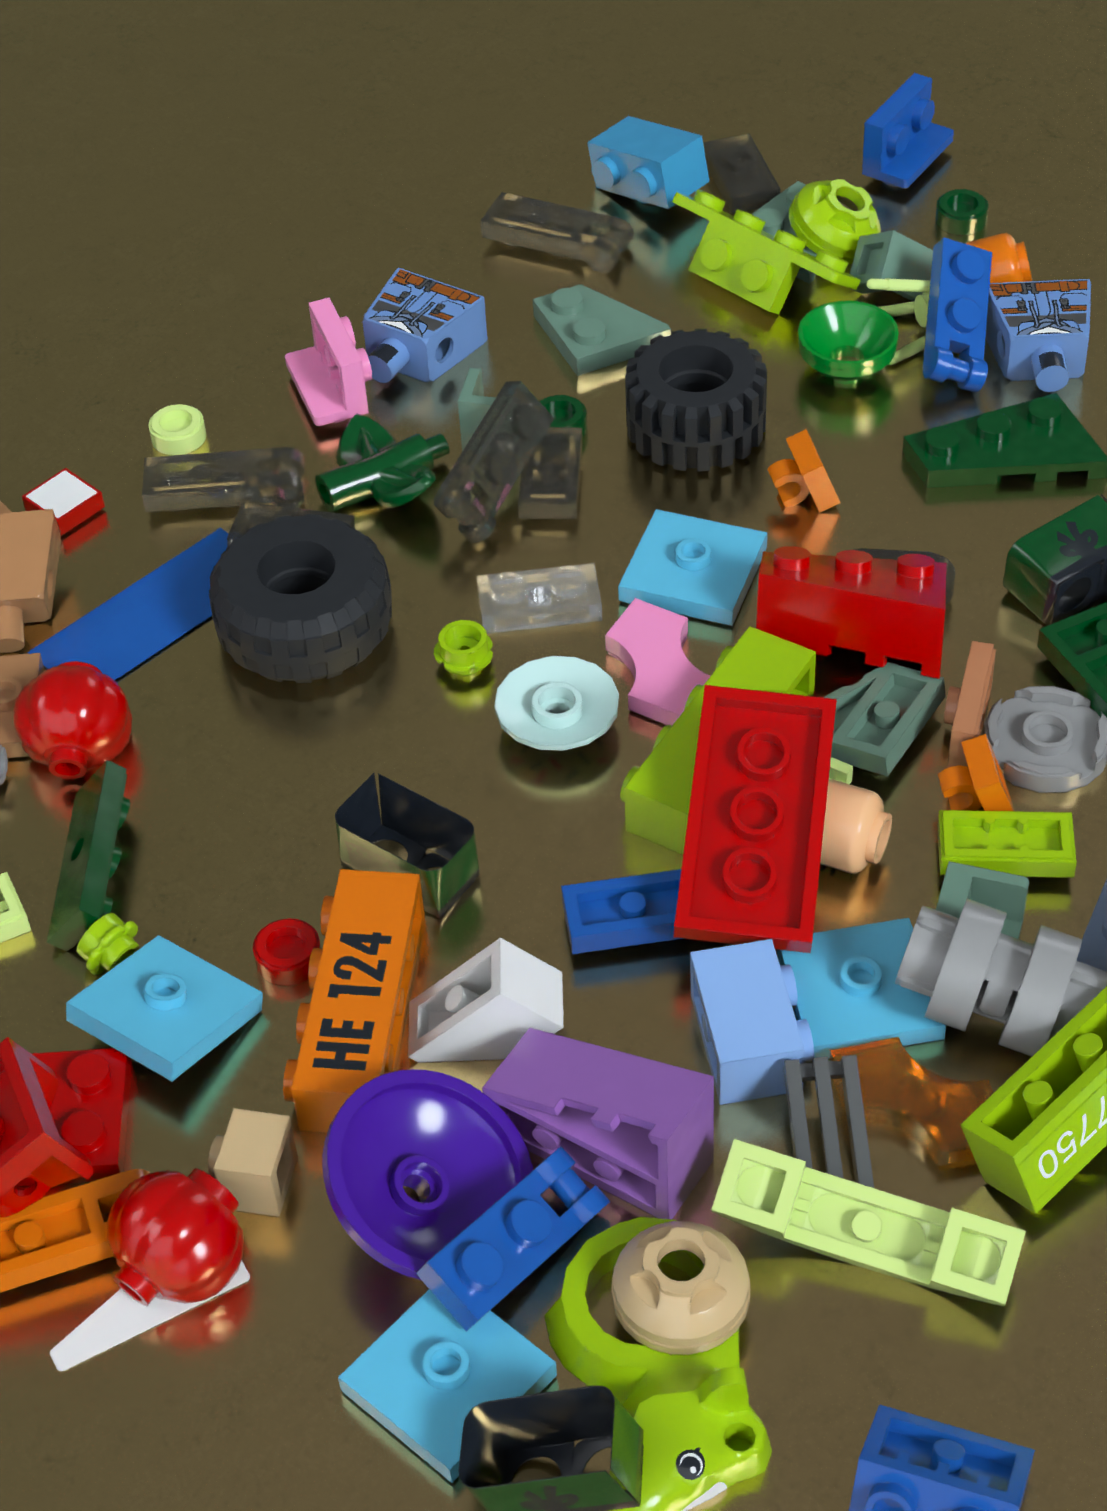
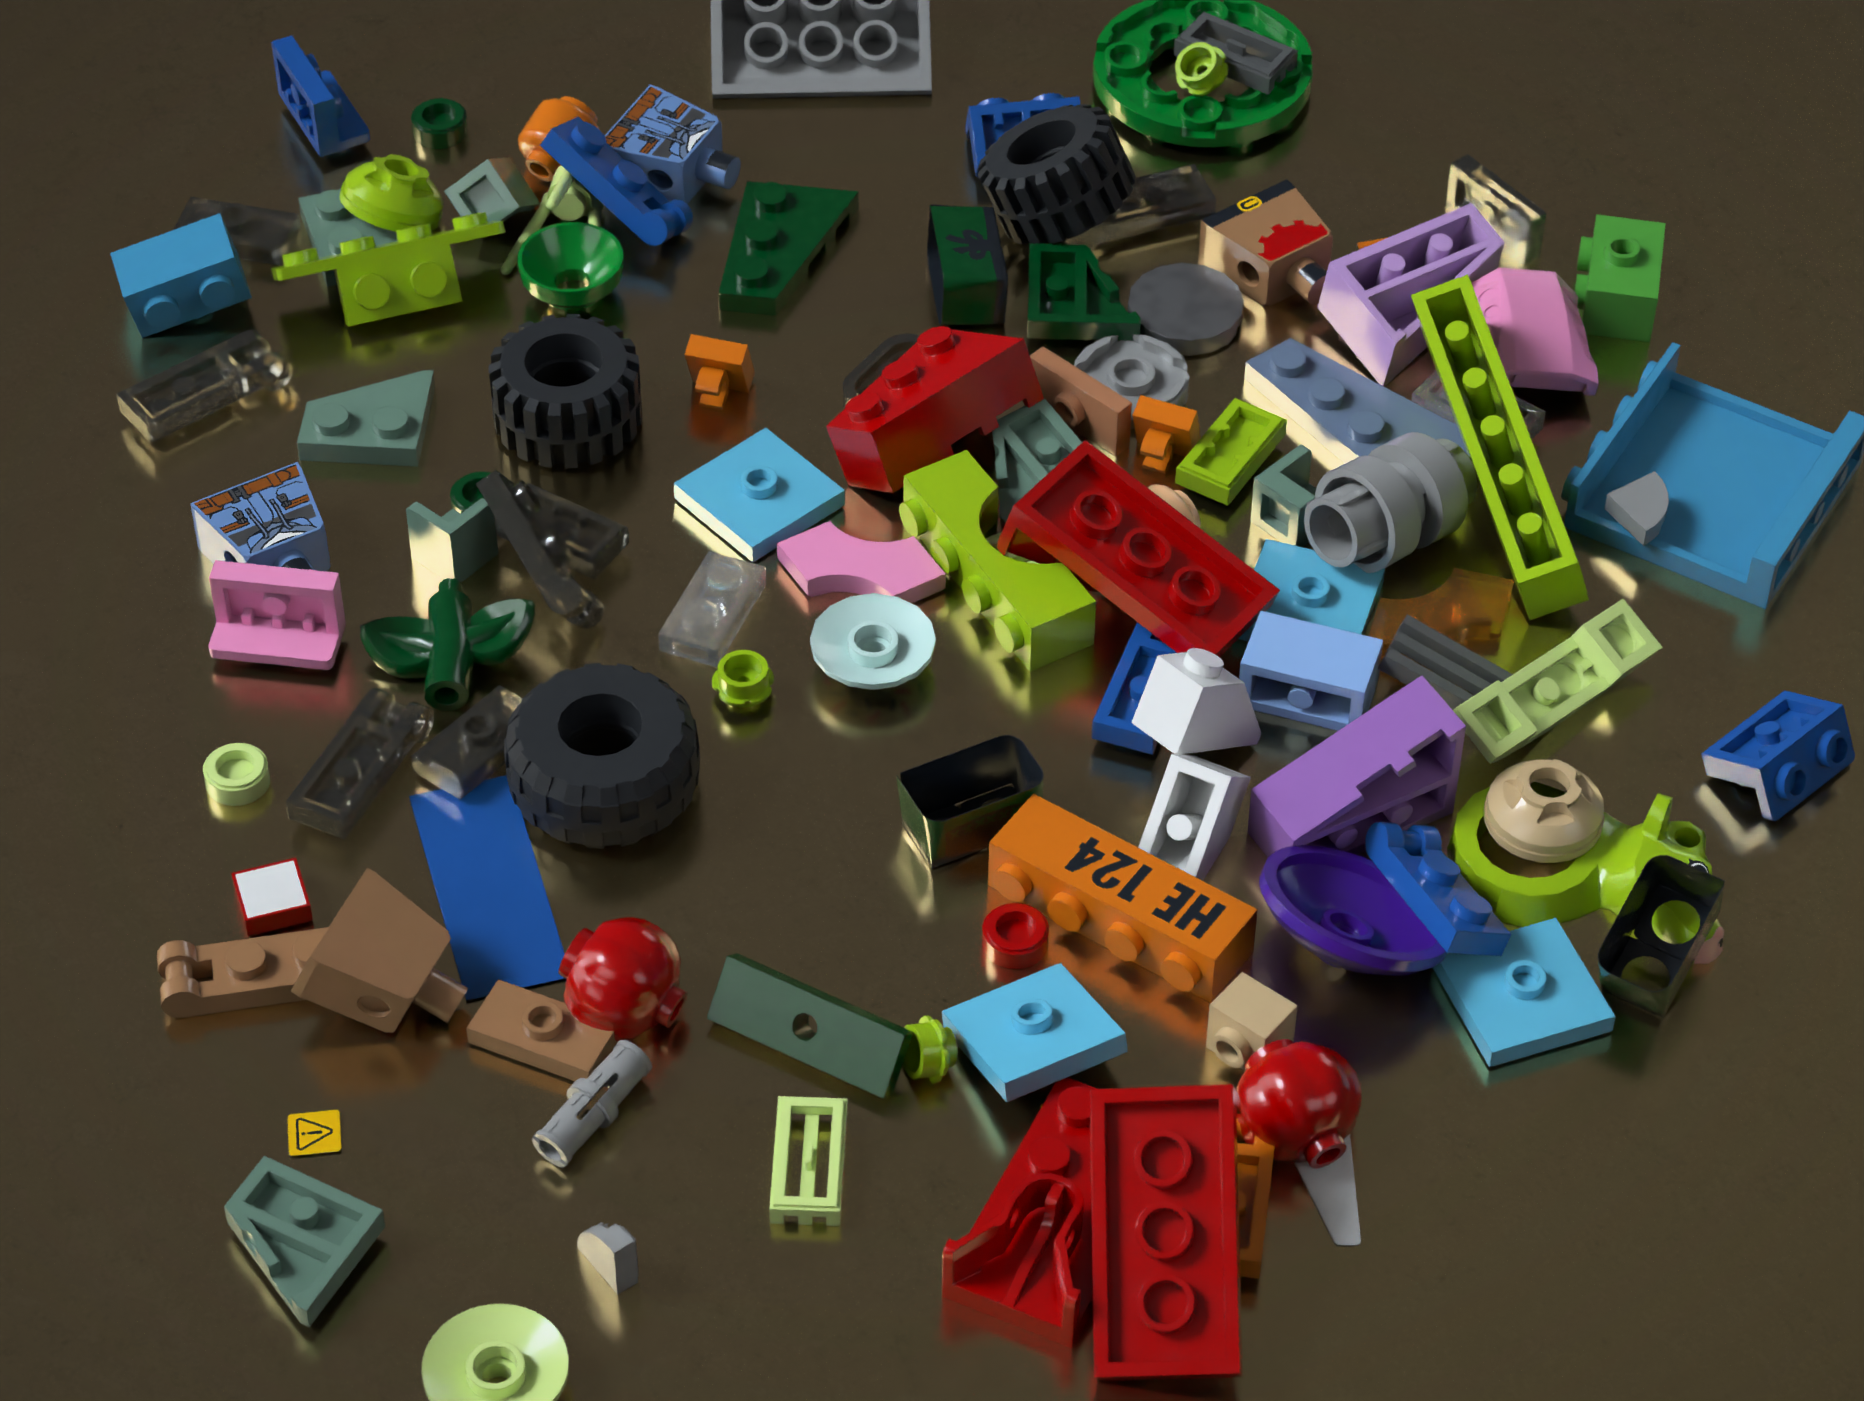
camera: 65 degrees left, 0 degrees up
none -> white slope [1131,648,1262,754]

